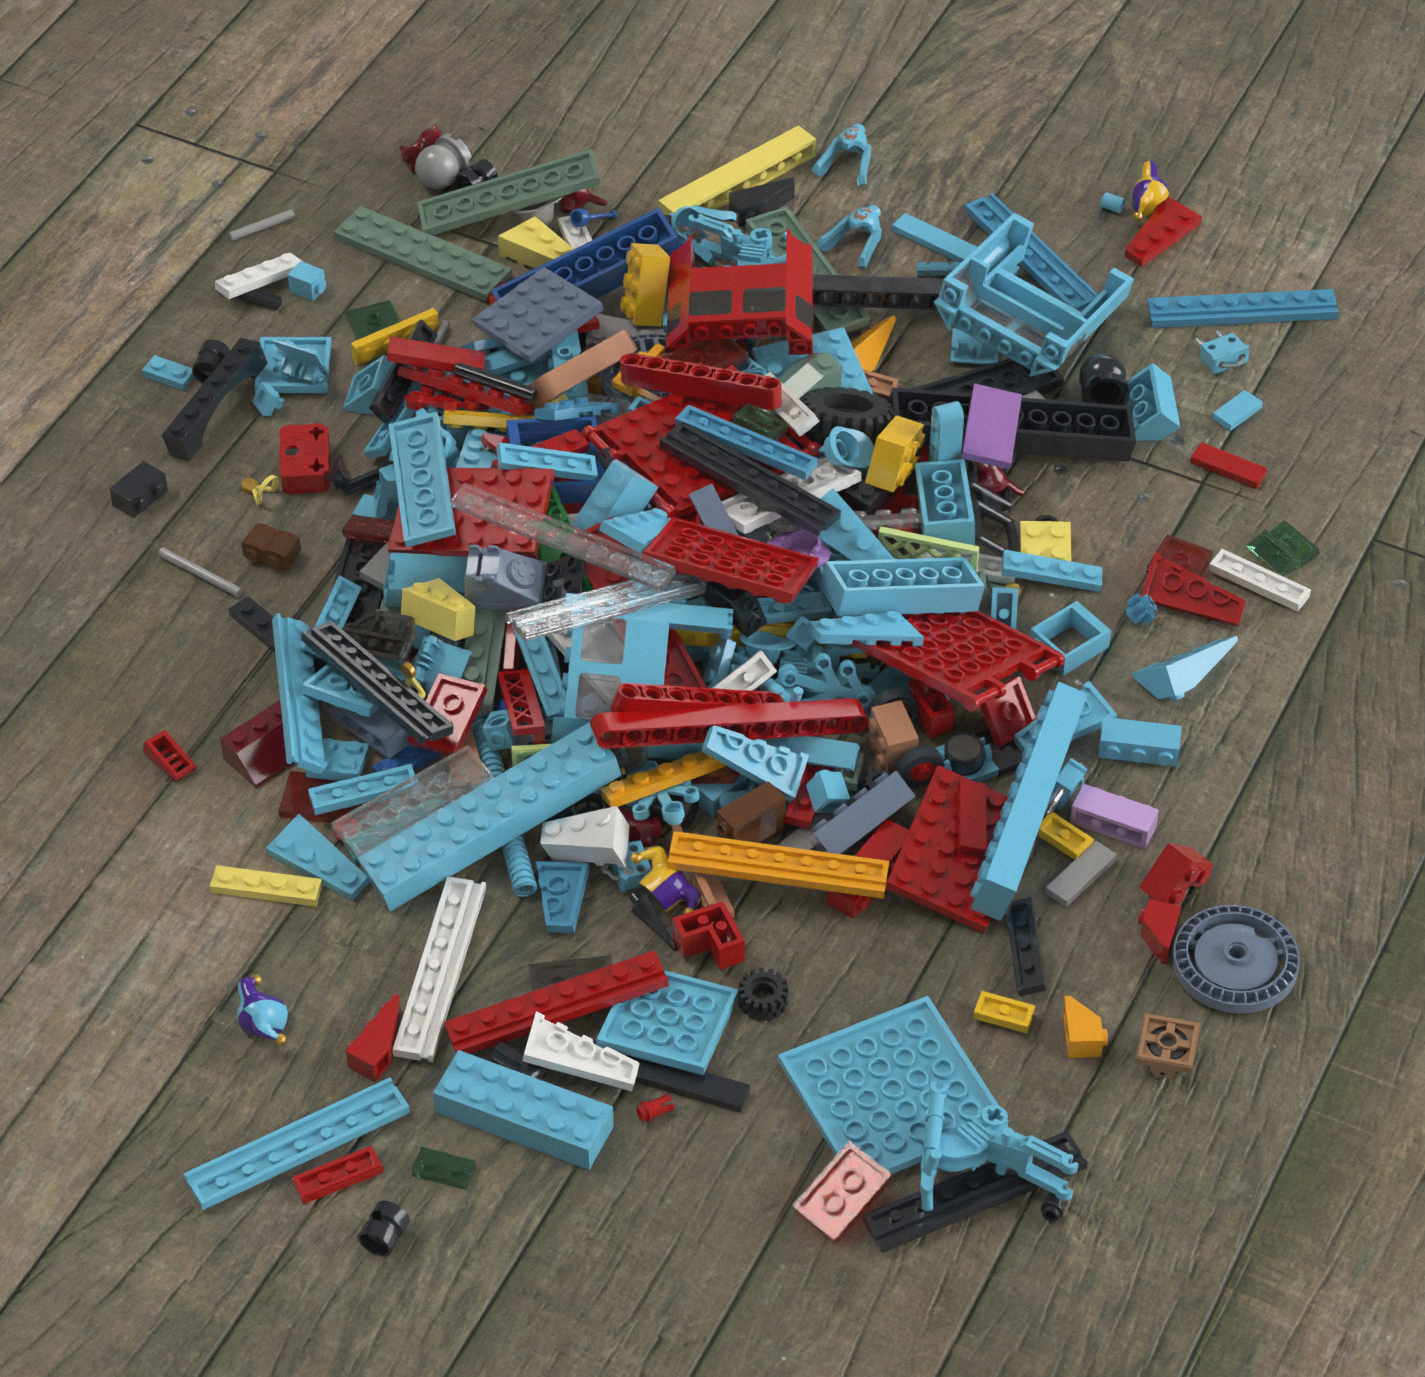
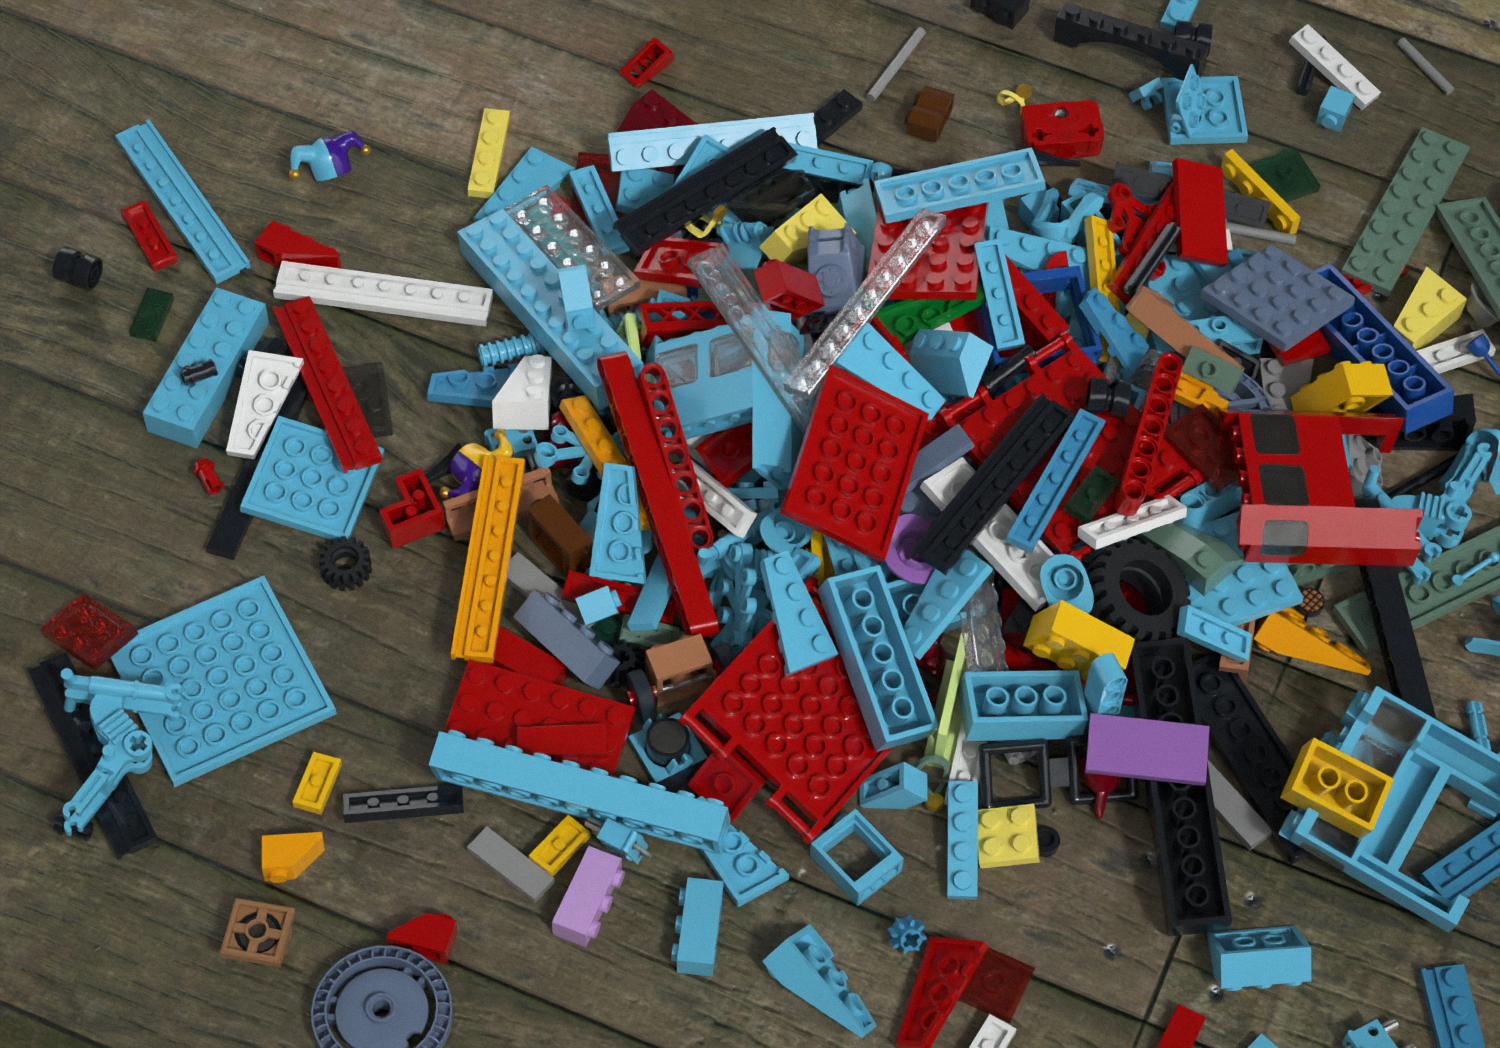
camera: 85 degrees right, 10 degrees up
black tile [1079,353,1130,406] -> none
red brick [1139,843,1214,905] -> none
none -> black pin [180,359,218,387]
none -> medium azure slope [558,264,596,331]
none -> red wedge [753,259,825,322]
none -> medium azure hinge [870,162,893,206]
none -> black wheel [1085,376,1131,419]
none -> medium azure plate [1177,605,1252,663]
none -> sand green plate [1182,346,1244,395]
none -> yellow brick [1280,738,1394,839]

